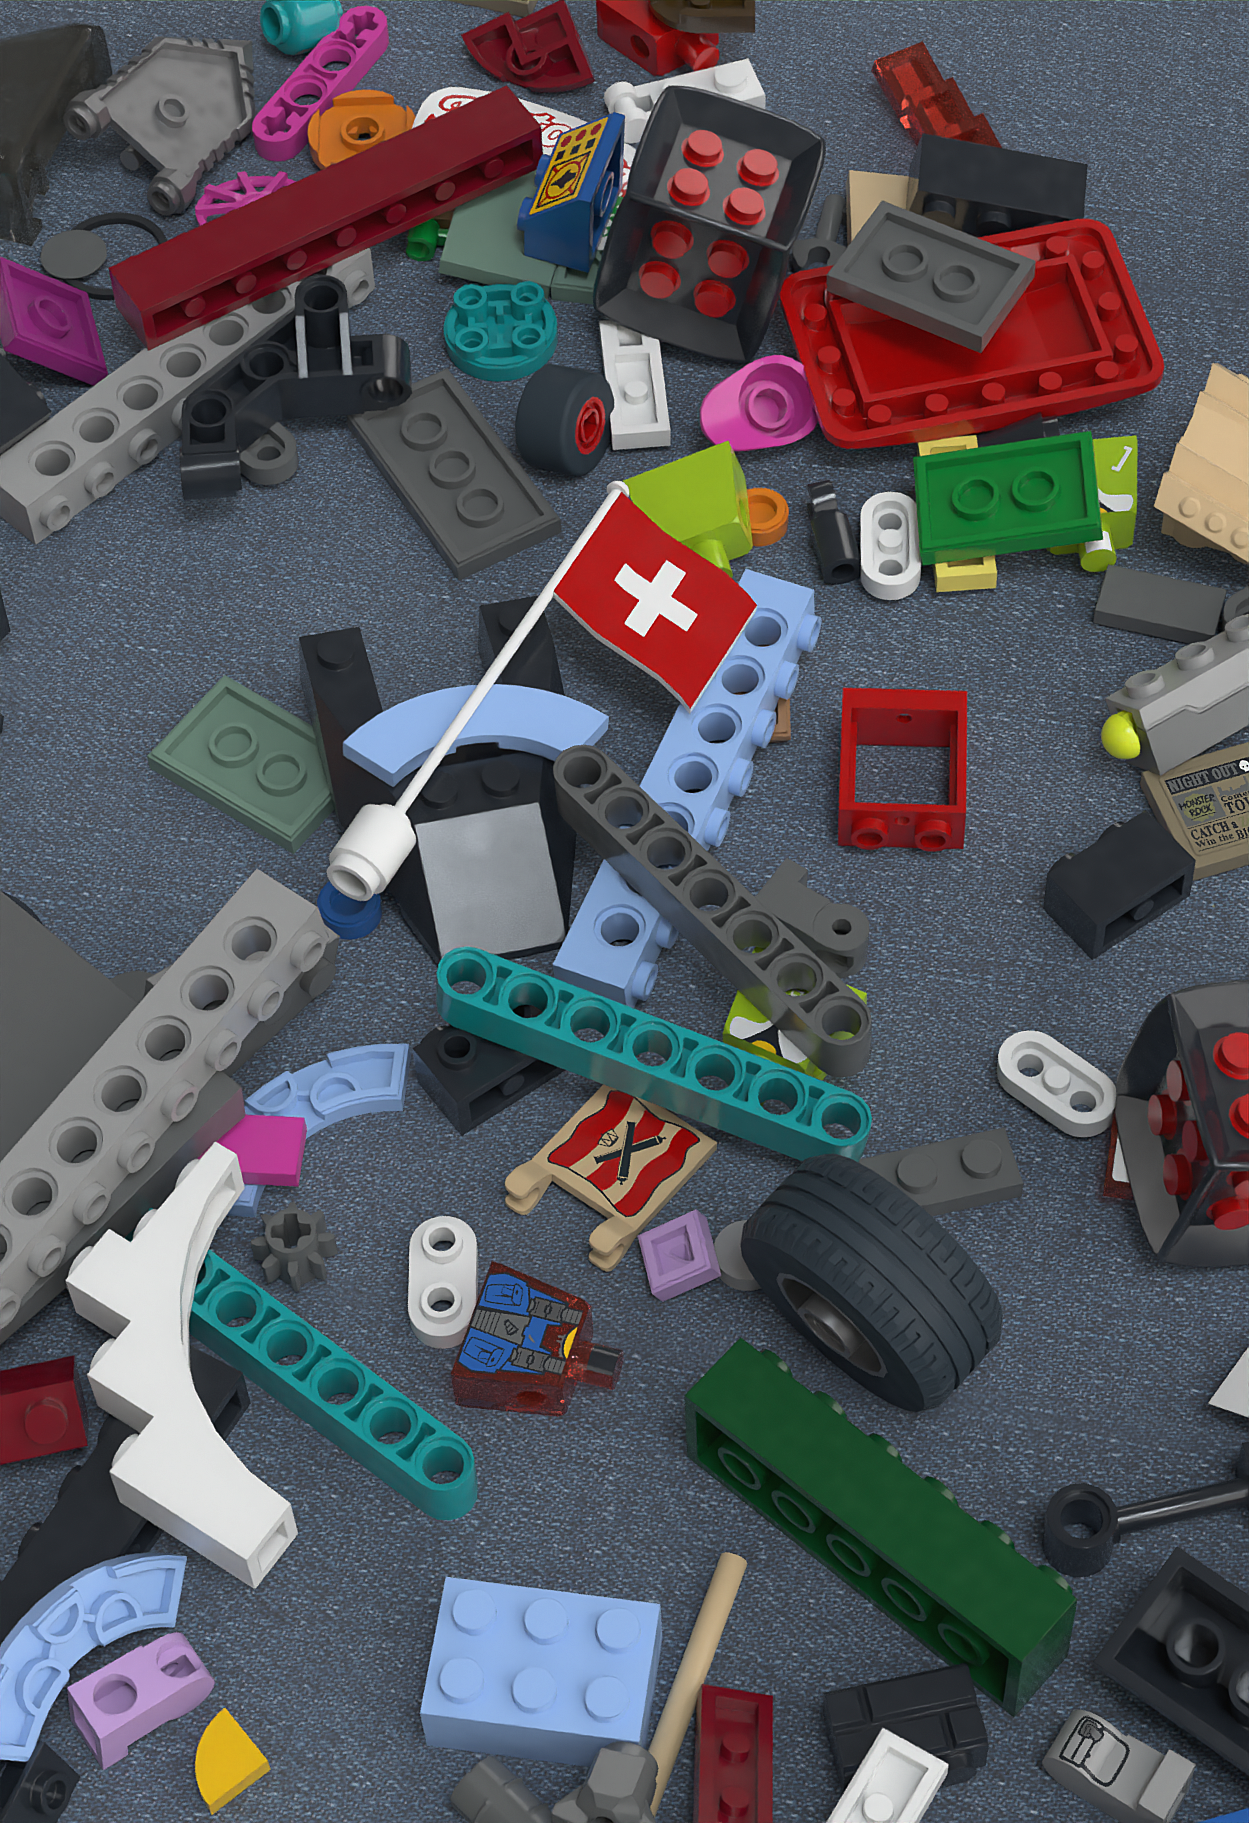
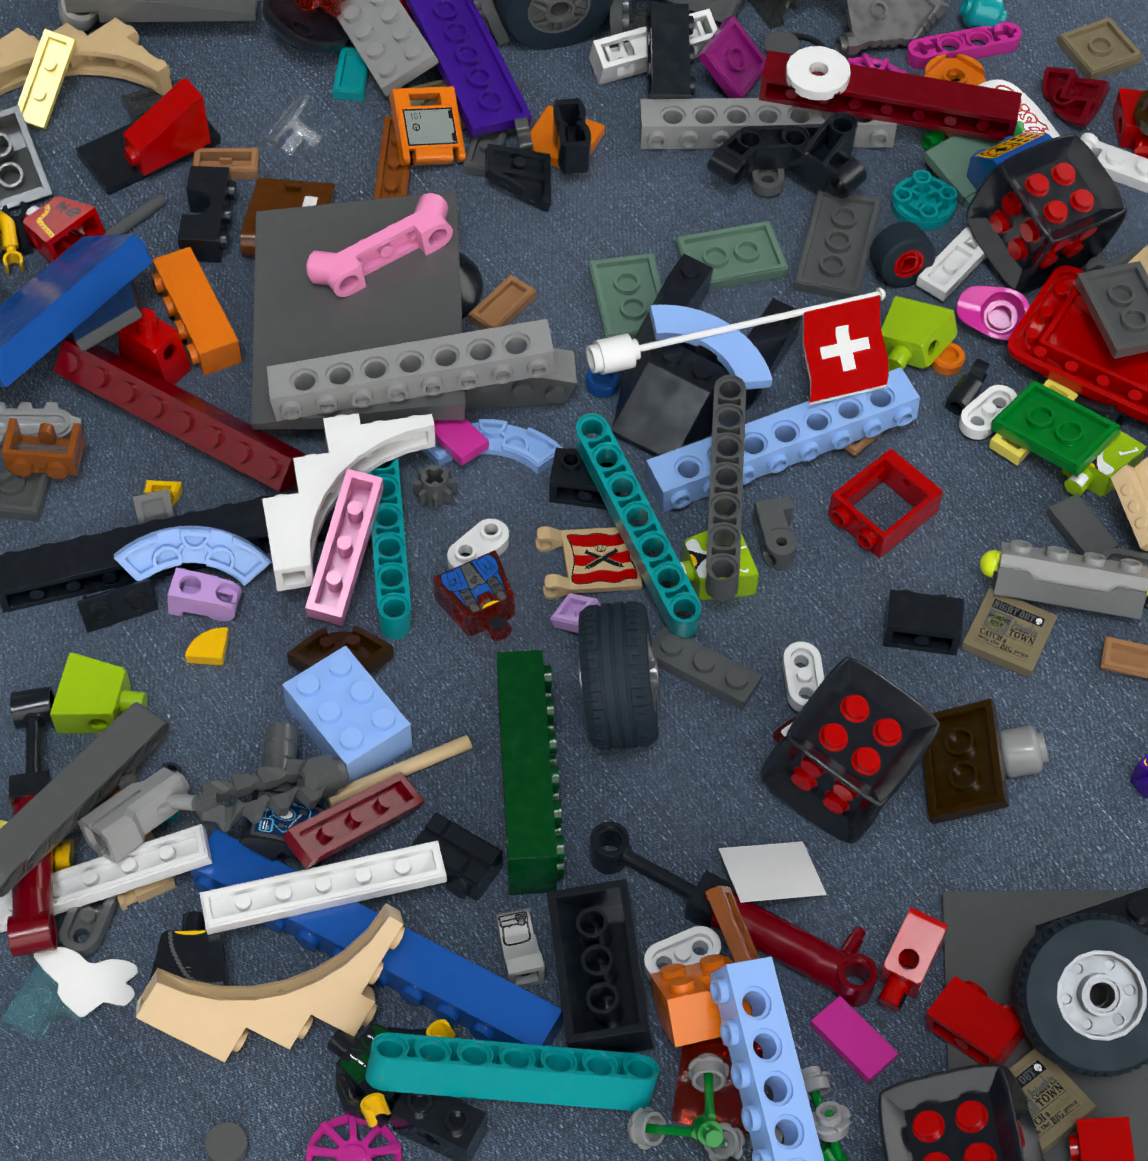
camera: 40 degrees right, 0 degrees up
none -> dark brown plate [287,626,394,675]
none -> bright pink brick [305,468,384,626]
none -> medium nougat tile [468,274,537,330]
none -> sand green tile [675,221,789,291]
none -> white tile [786,46,851,100]

